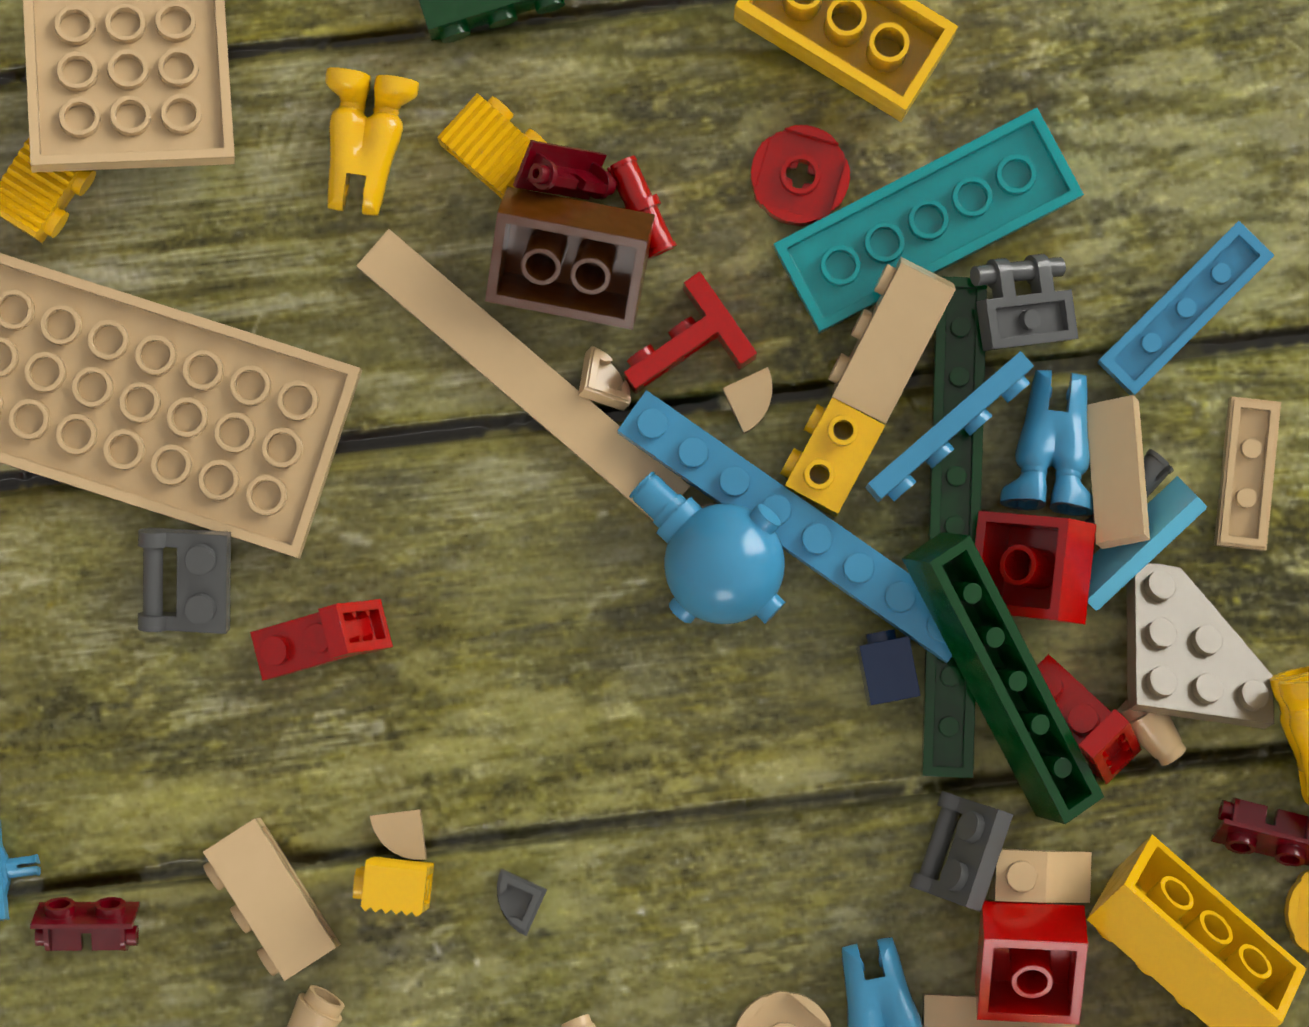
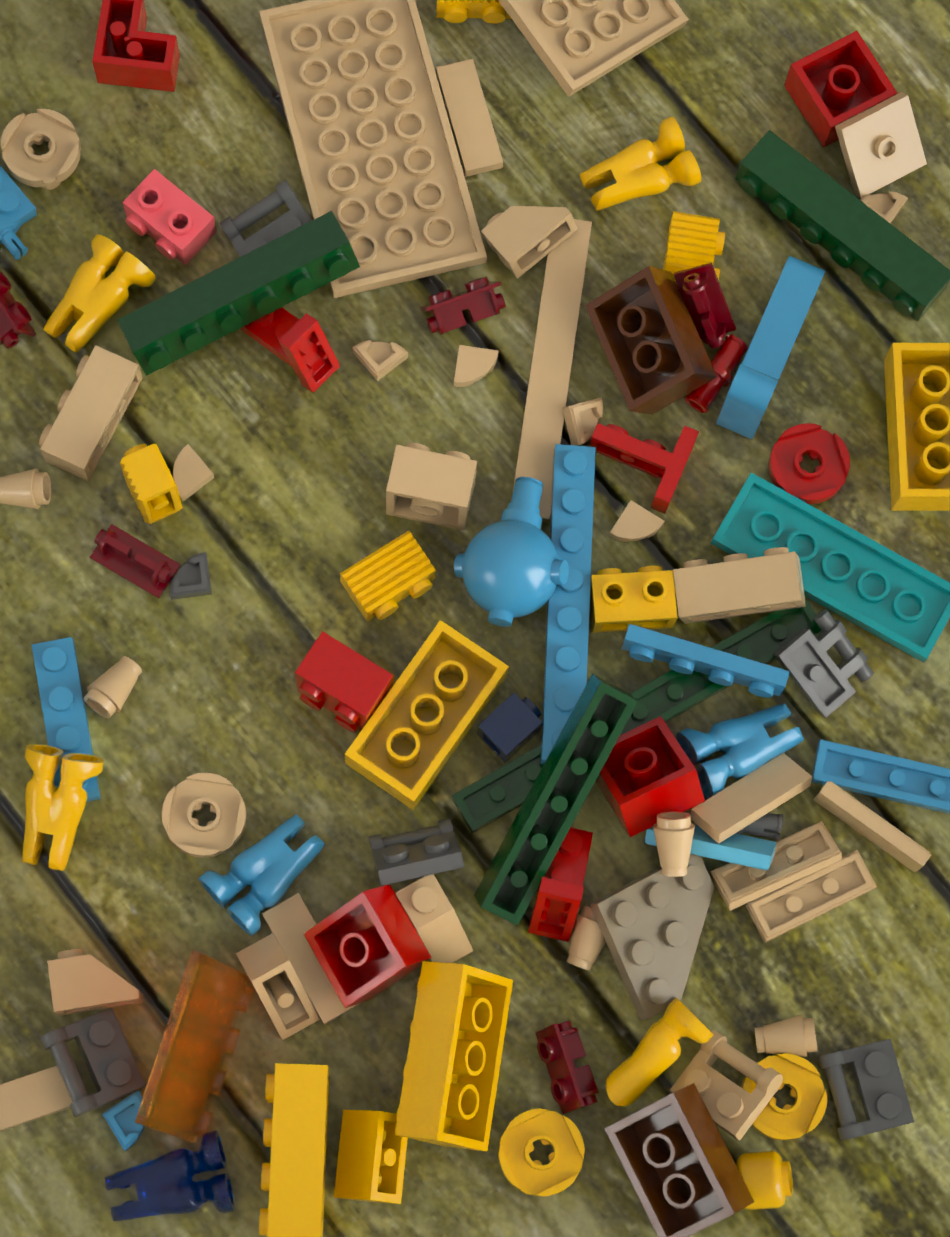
camera: 50 degrees right, 10 degrees down
none -> yellow piece [43,234,157,353]
none -> dark red hinge [89,524,181,599]
none -> dark green brick [117,211,360,376]
none -> coral brick [123,169,217,266]
none -> red brick [295,631,393,733]
none -> yellow brick [340,530,436,621]
none -> yellow brick [345,620,509,810]
none -> tan tile [352,340,408,381]
none -> tan brick [386,443,477,531]
none -> dark red hinge [420,276,506,335]
none -> tan tile [435,59,503,177]
none -> tan tile [453,345,499,387]
none -> tan slope [481,206,578,279]
none -> tan cone [653,812,695,877]
none -> tan tile [710,821,842,911]
none -> dark azure beam [716,255,826,440]
none -> tan tile [813,781,931,873]

